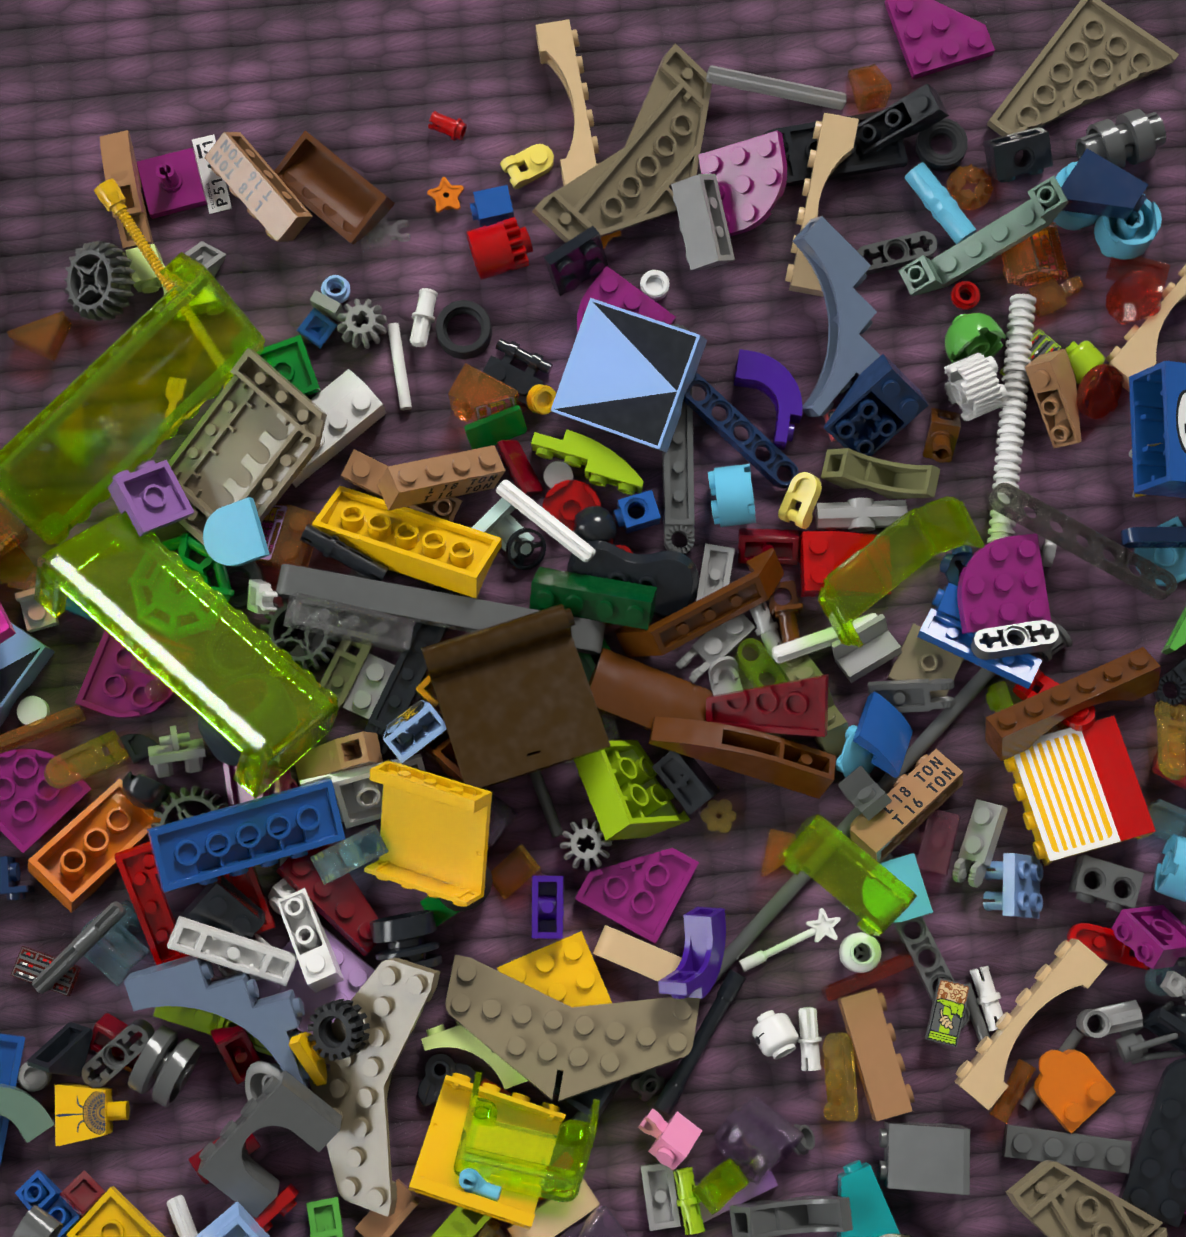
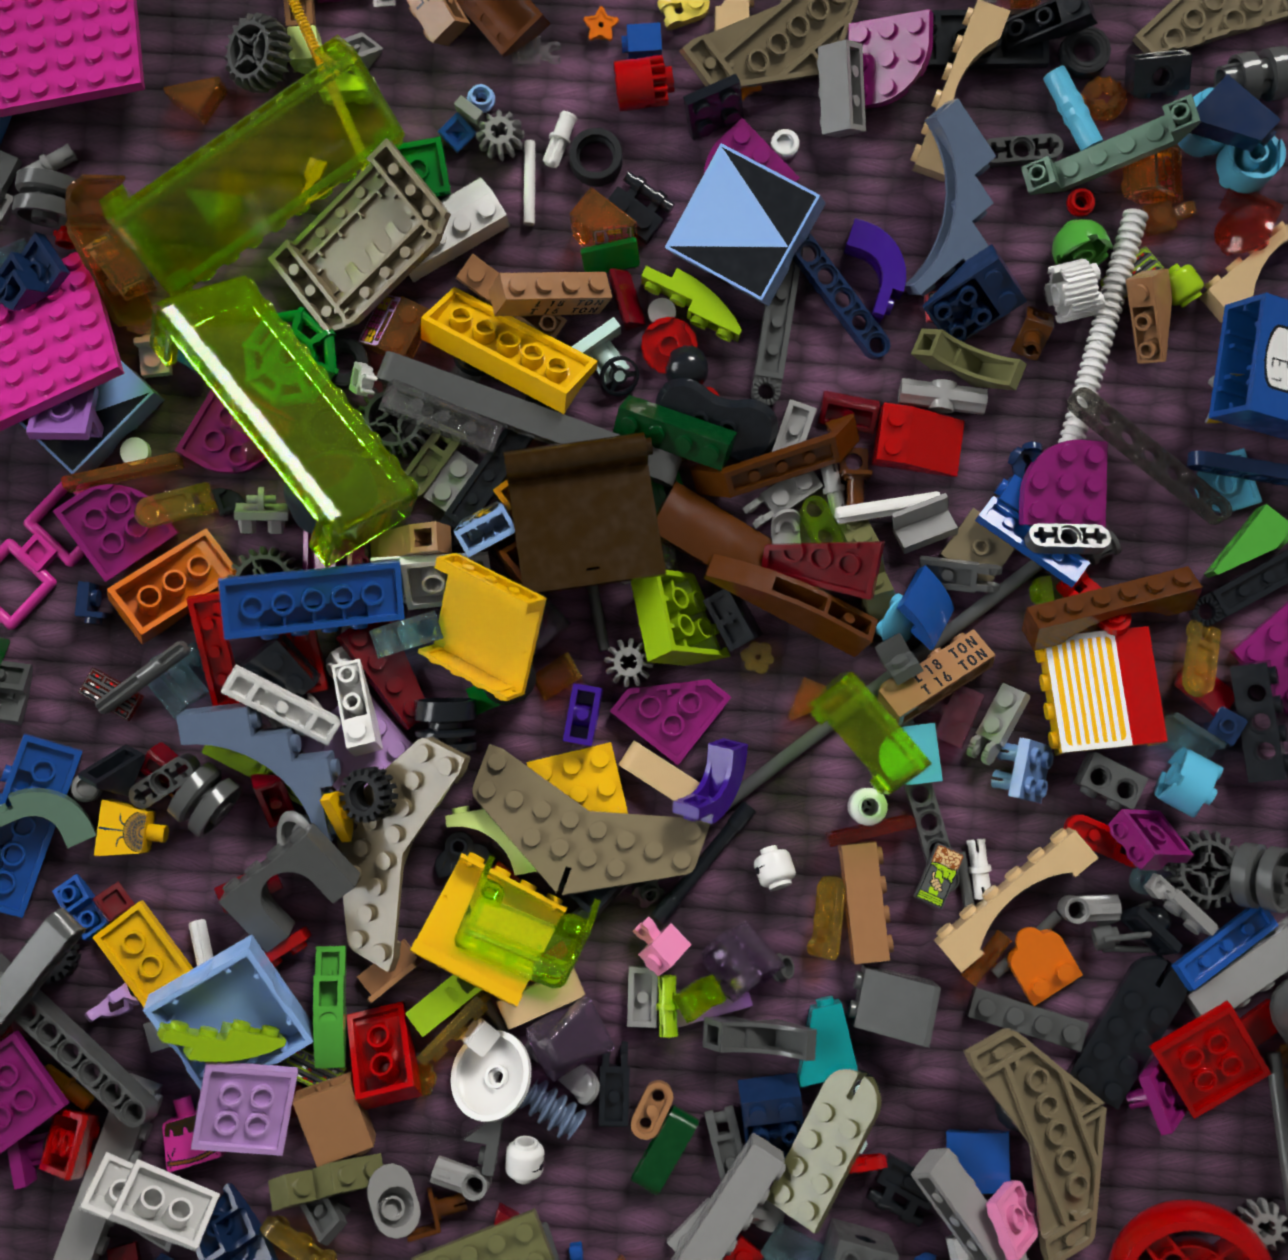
camera: 15 degrees right, 5 degrees up
medium lavender plate [107,460,195,537] -> none
black hair [122,771,172,809] -> none
medium azure tile [203,497,270,566] -> none
black pin [299,523,389,581] -> none
medium azure arm [459,1168,502,1202] -> none
white axle [496,480,596,562] -> none
yellow tile [527,384,556,415] -> none
blue brick [614,490,661,534] -> none
medium azure brick [708,464,756,527] -> none
white piece [739,908,841,972] -> none
light yellow plate [778,472,822,529] -> none
white axle [797,1007,822,1071] -> none
clear neon green windscreen [818,496,985,647] -> none
light grey tile [1041,537,1058,568] -> none
clear red wheel [1077,364,1124,420] -> none

